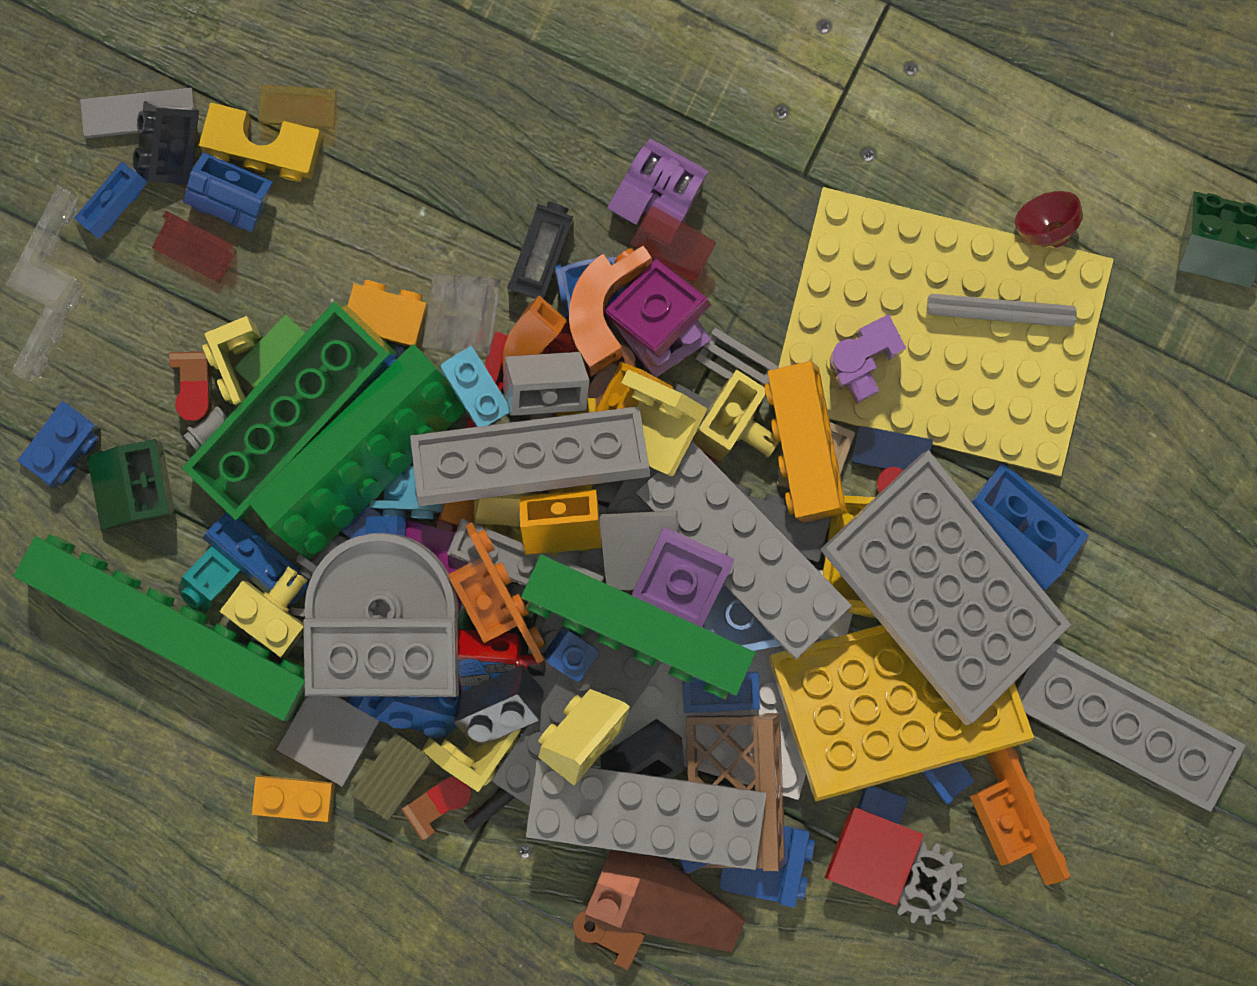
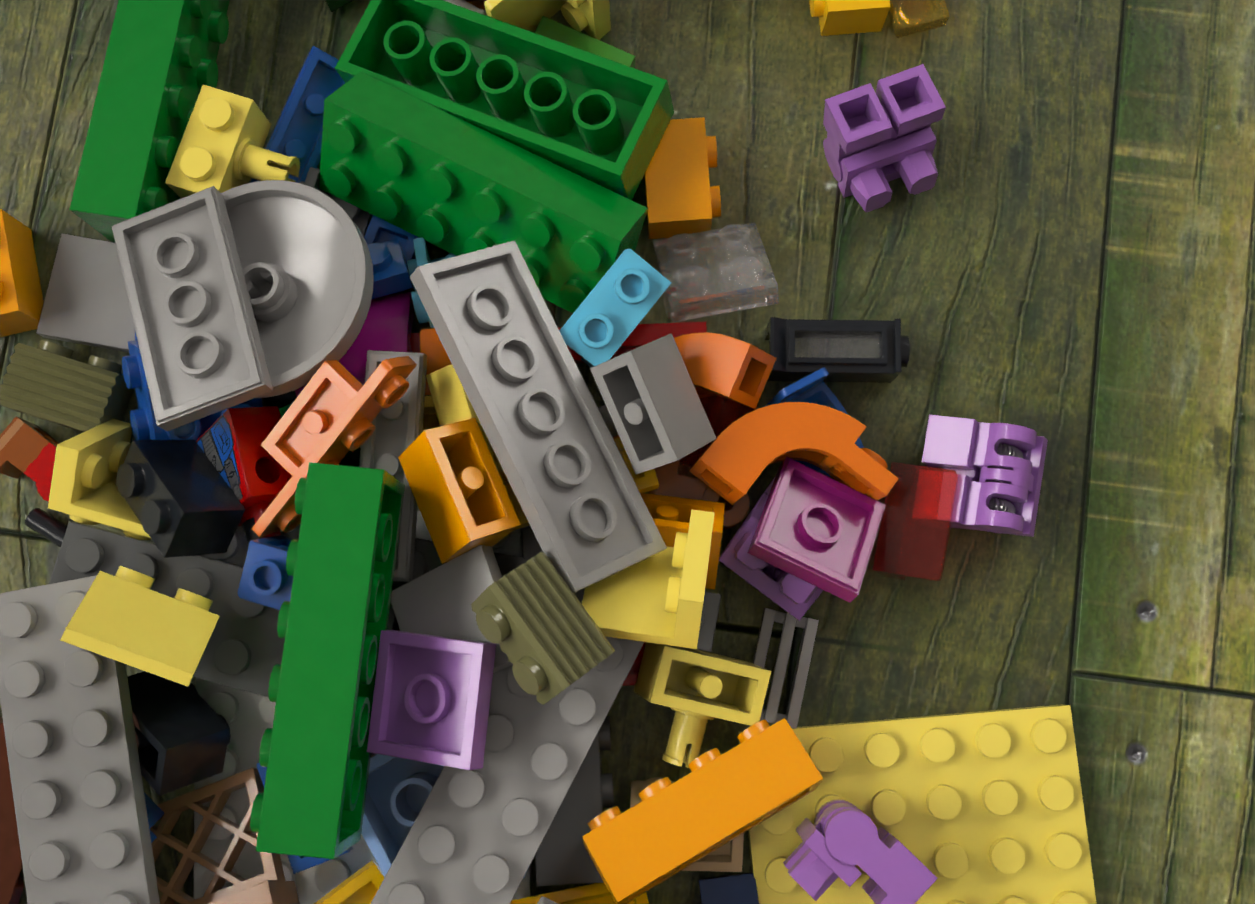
camera: 75 degrees right, 5 degrees down
teal bracket [178,546,240,613] -> none
none -> olive brick [471,551,615,705]
none -> medium lavender hips [823,64,946,212]

